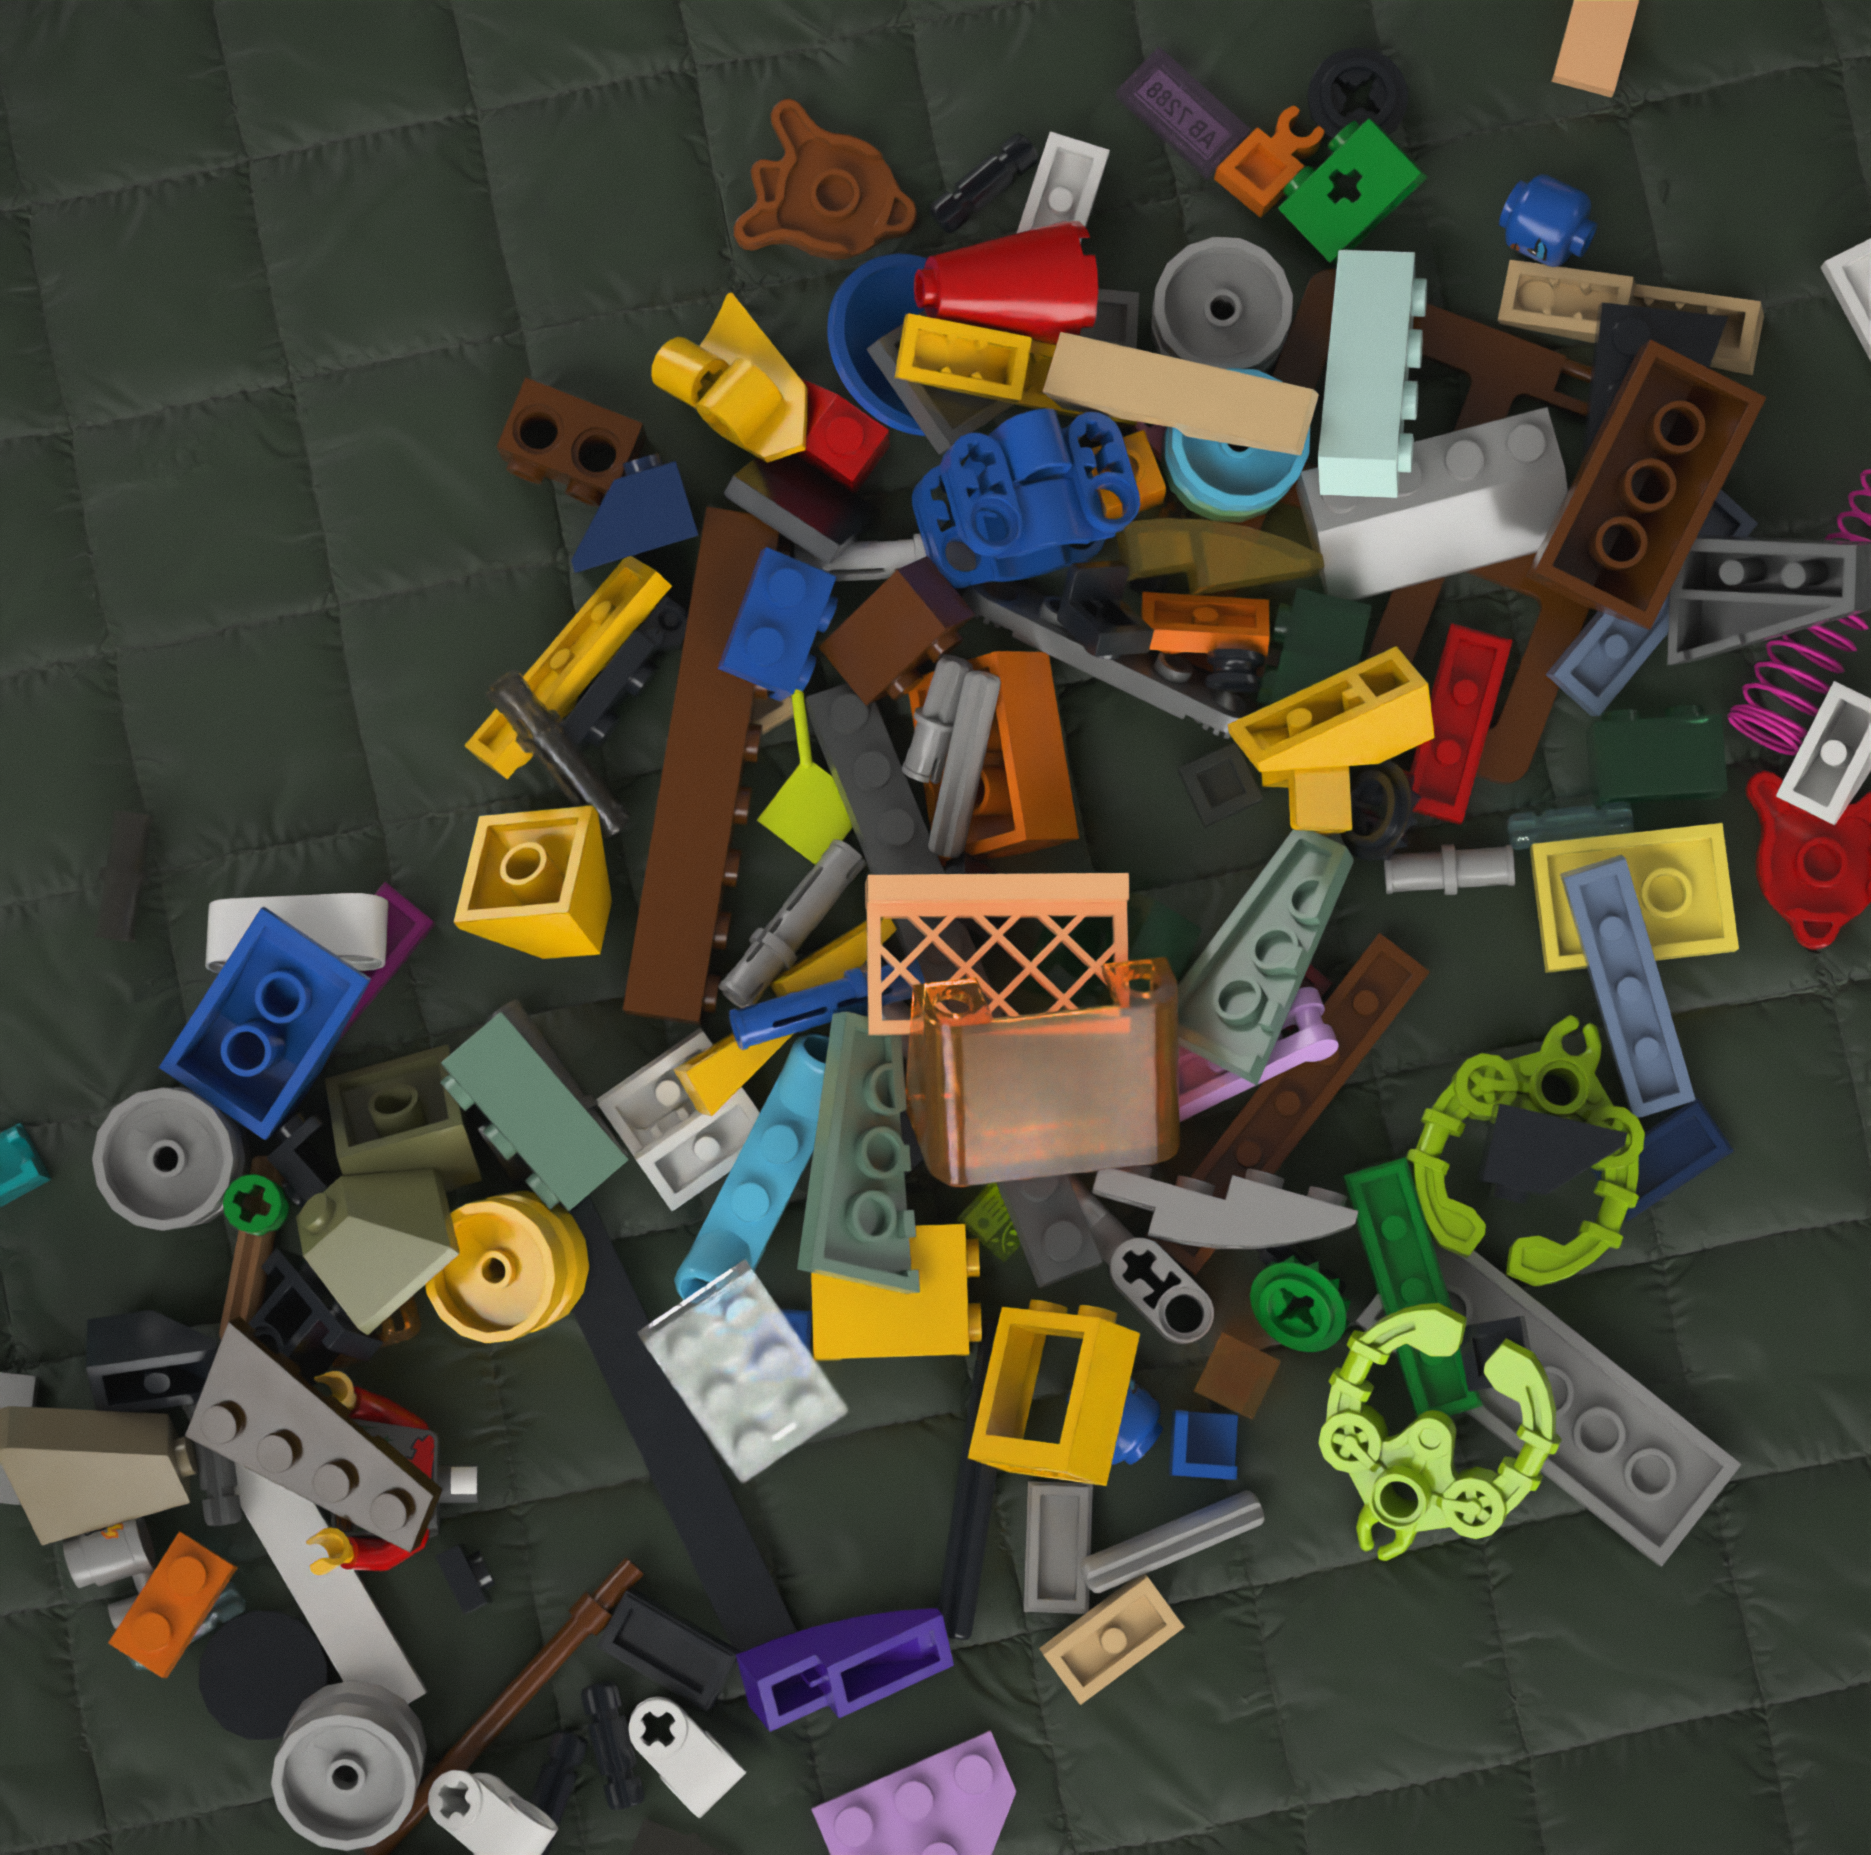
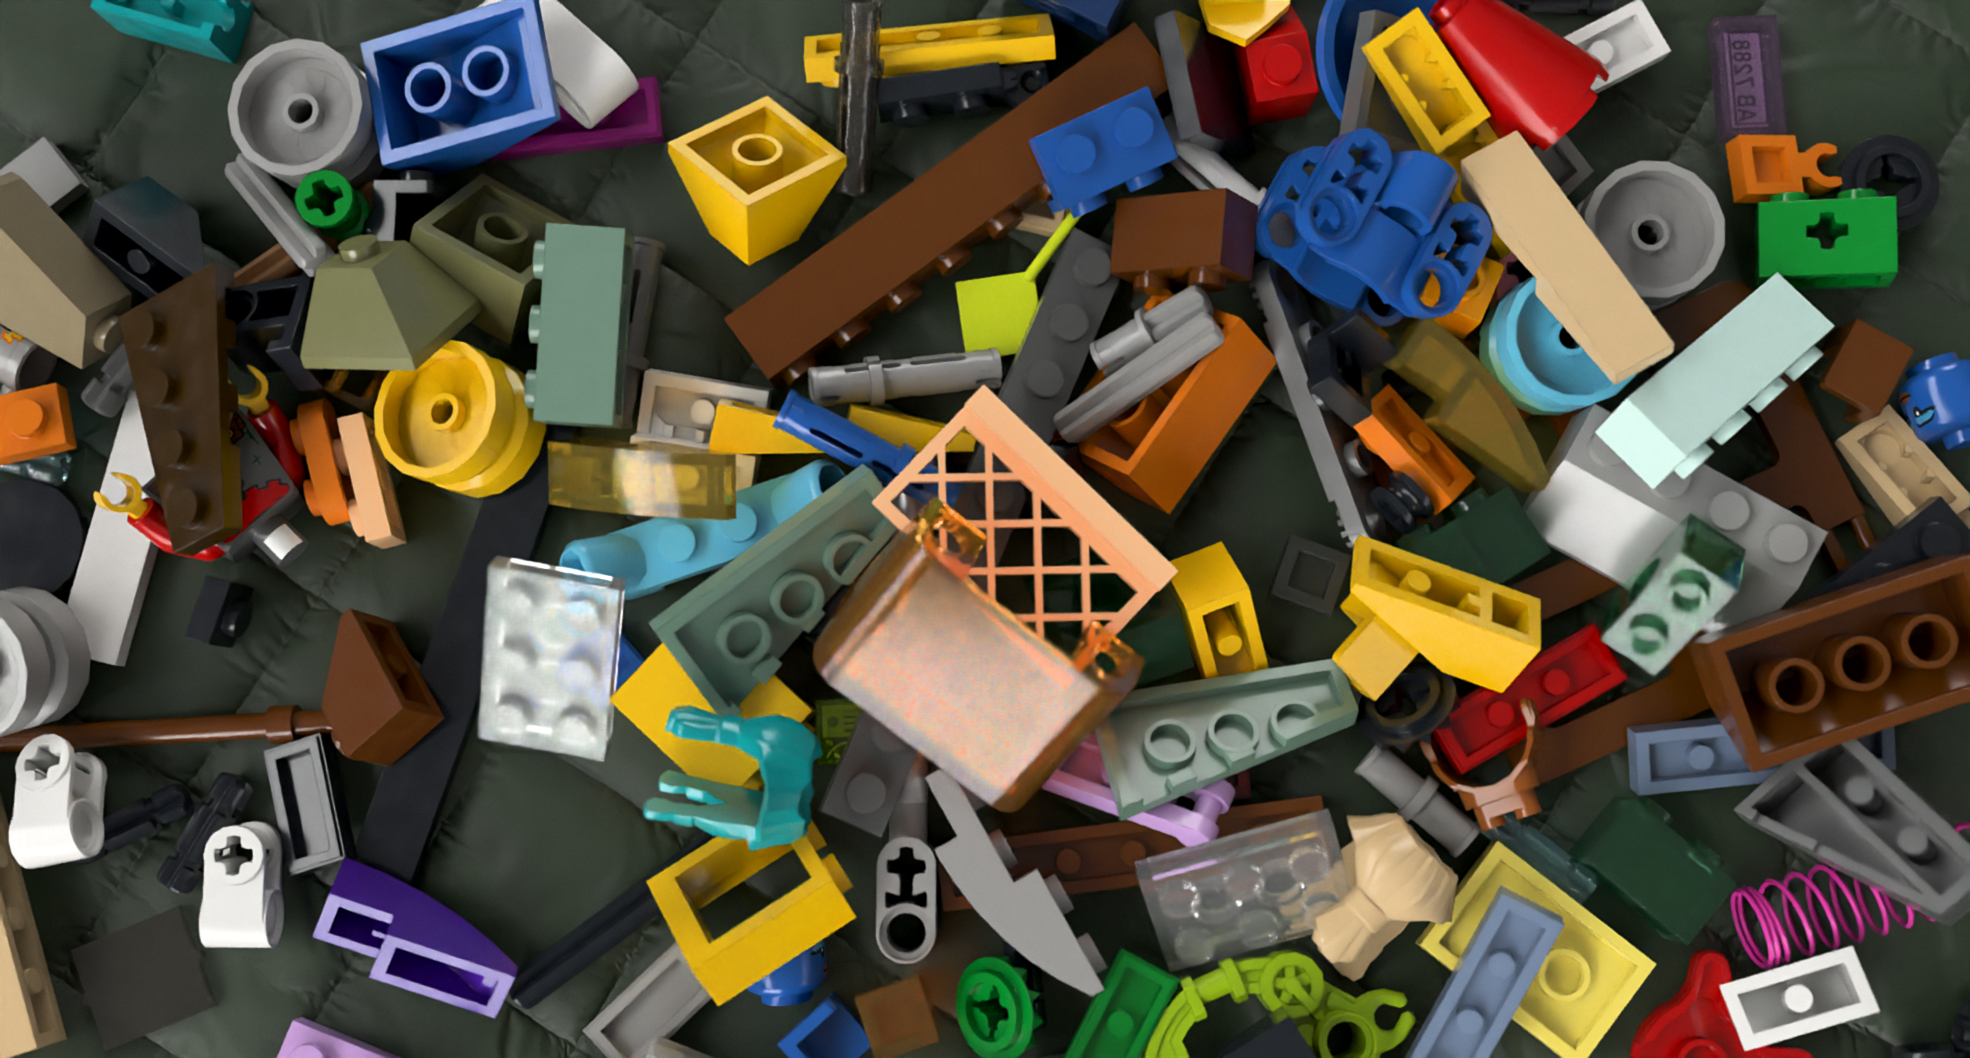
camera: 45 degrees right, 0 degrees up
none -> light grey axle [225,153,335,277]
none -> orange plate [289,398,355,526]
none -> reddish brown slope [321,608,445,766]
none -> light nougat plate [333,412,407,549]
none -> clear yellow slope [548,437,736,520]
none -> teal piece [643,705,823,851]
none -> clear plate [1134,809,1351,972]
none -> yellow slope [1167,541,1269,679]
none -> tan piece [1275,812,1458,982]
none -> dark orange helmet [1420,697,1542,832]
none -> clear green brick [1599,513,1746,676]
none -> reddish brown panel [1819,318,1915,425]

